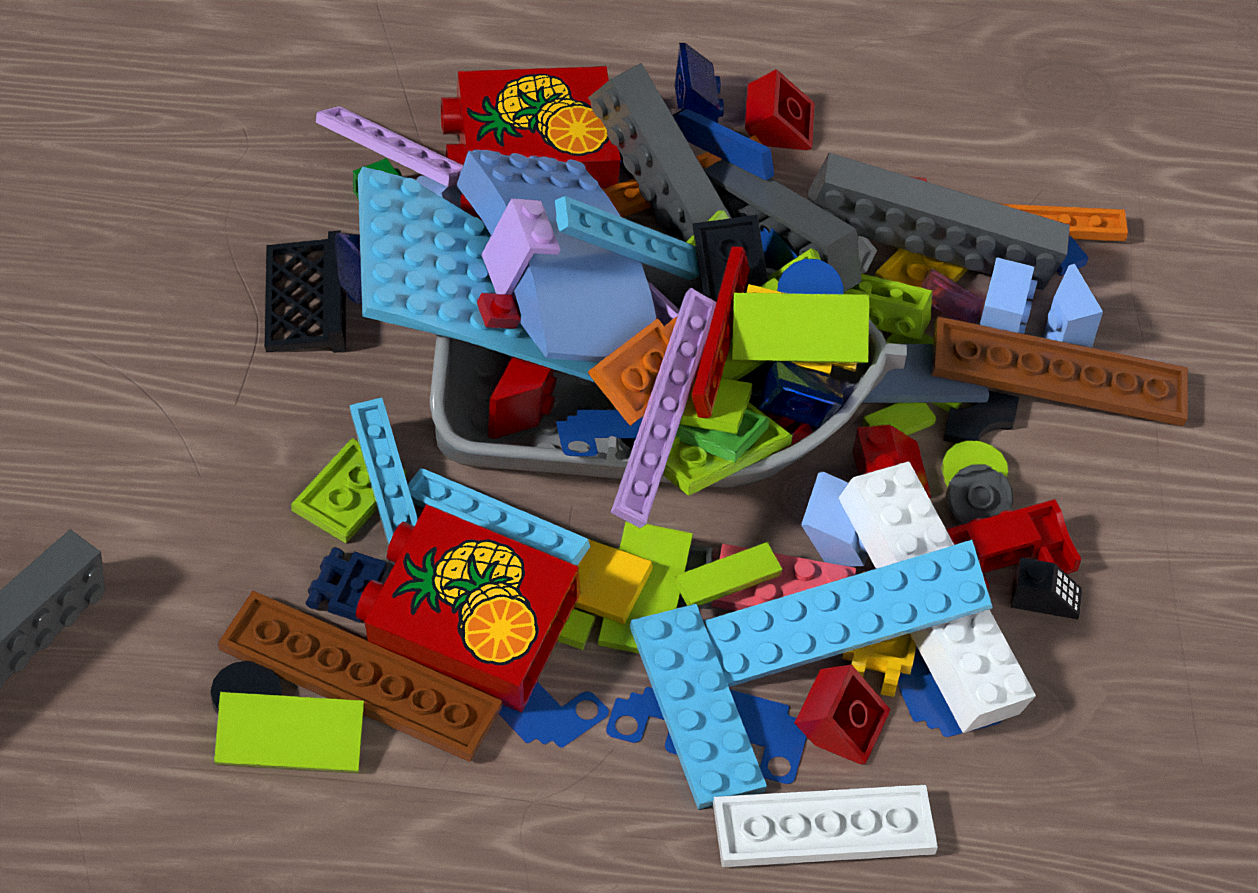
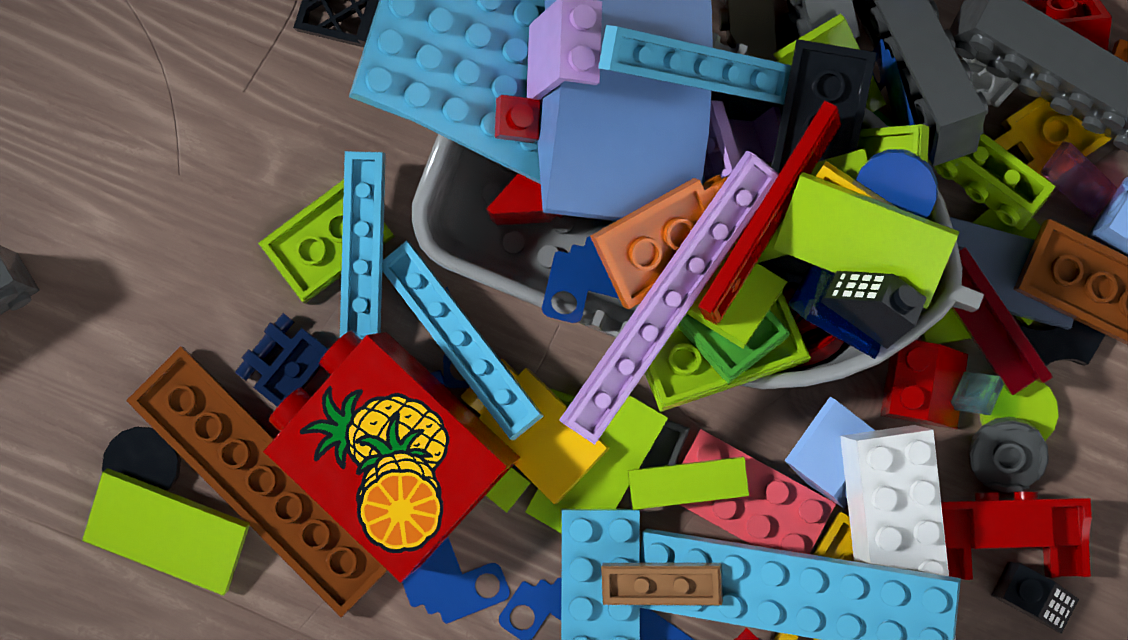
camera: 30 degrees right, 30 degrees up
none -> medium nougat tile [601,563,723,605]
none -> black slope [821,271,927,349]
none -> dark red fence [951,246,1053,395]
none -> clear light blue tile [951,372,1004,415]

